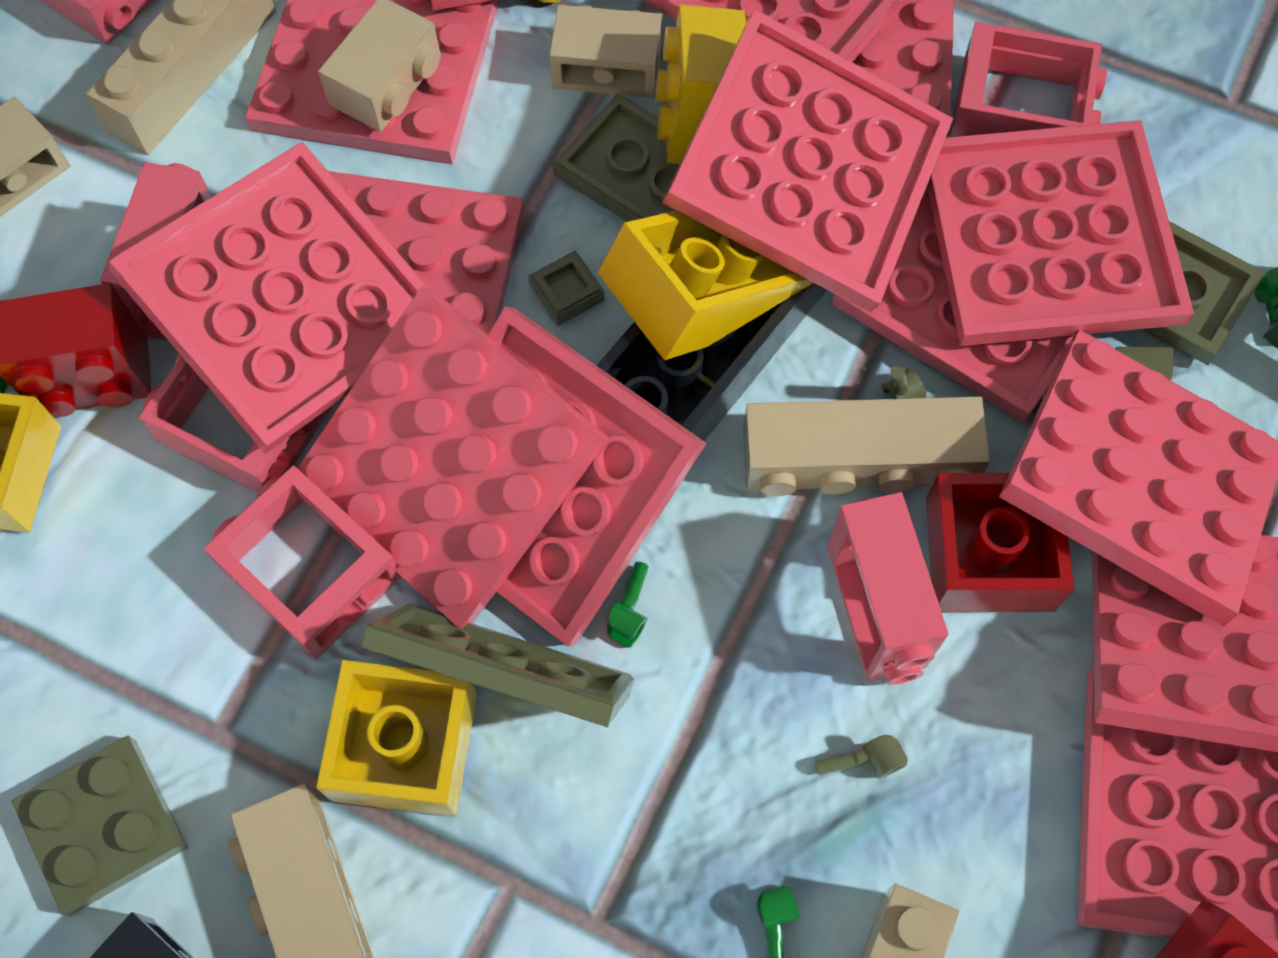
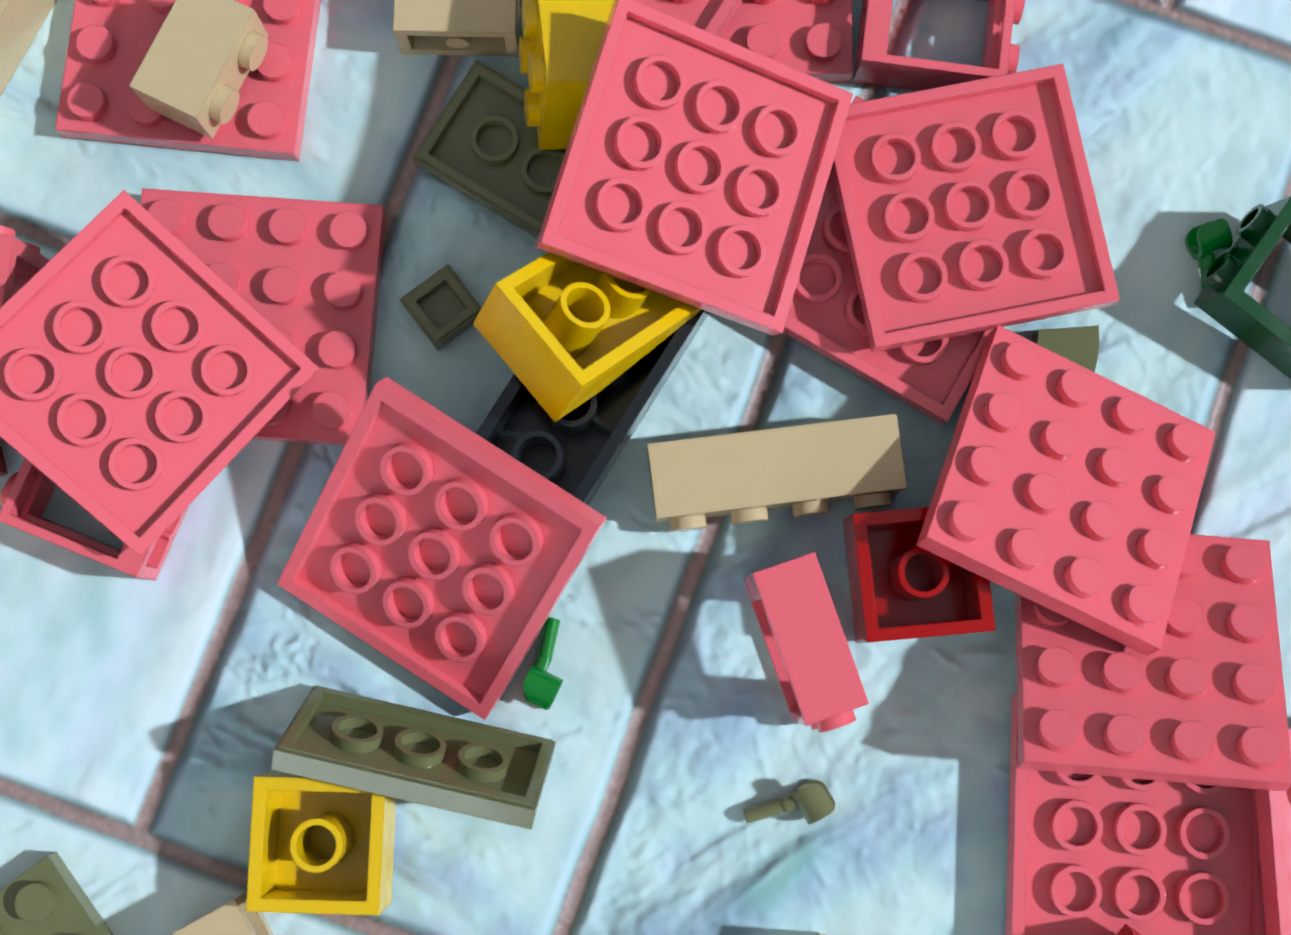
camera: 10 degrees left, 15 degrees up
coral window [203,465,402,660] -> none
coral plate [297,287,610,629] -> none
olive hand [881,366,926,399] -> none
olive plate [1142,221,1265,365] -> none

